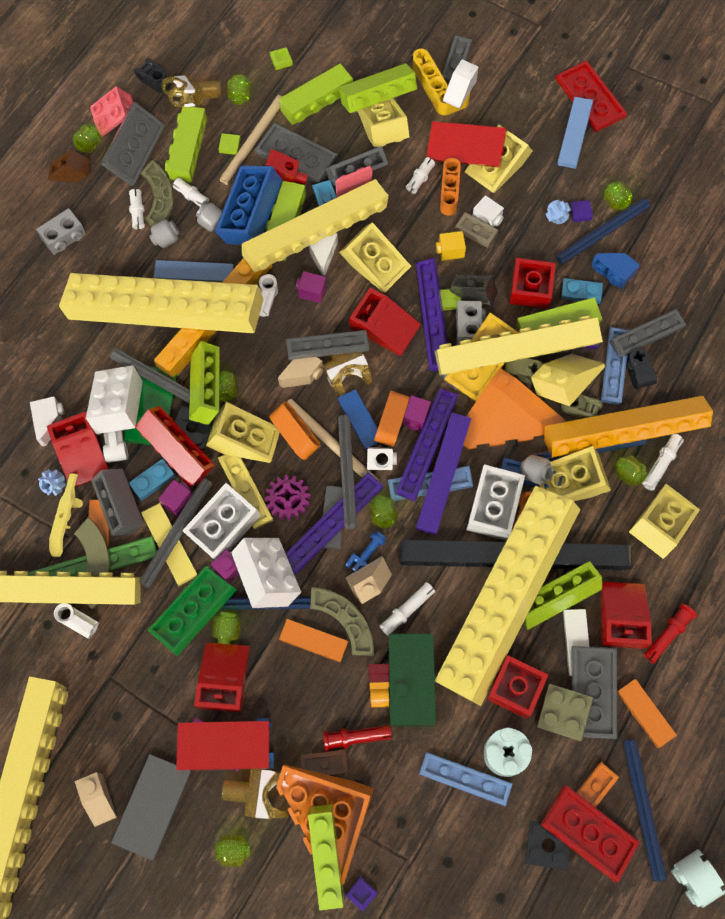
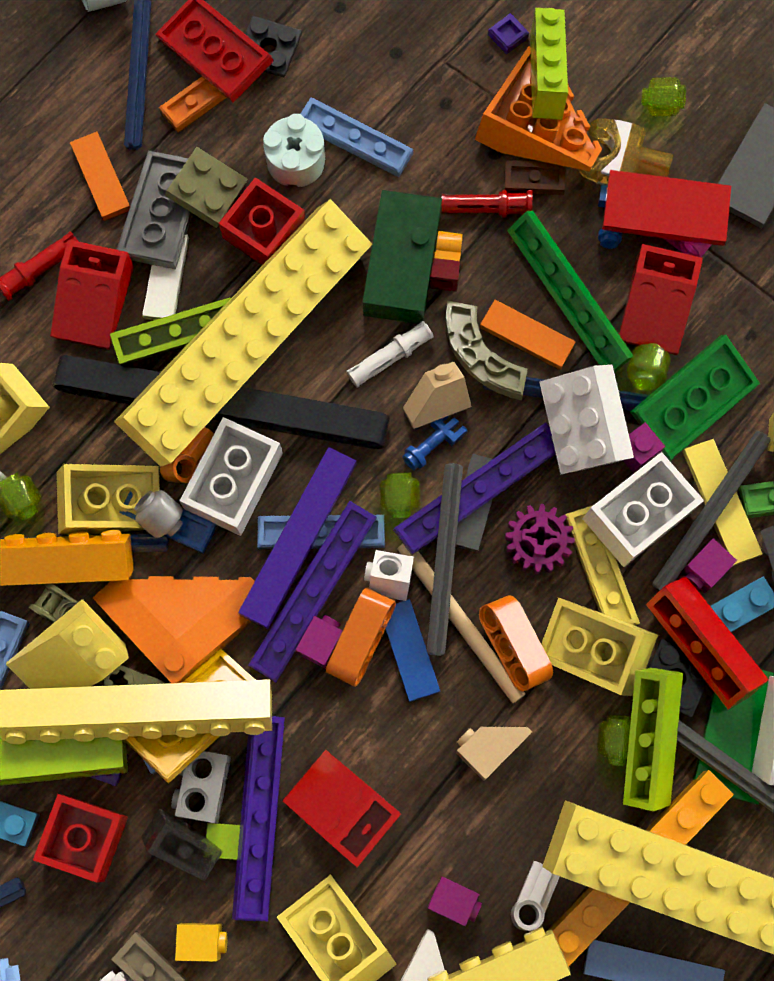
camera: 170 degrees left, 5 degrees up
dark grey tile [286,330,369,360] -> none
clear yellow connector [322,352,372,397] -> none
none -> green plate [507,210,634,373]

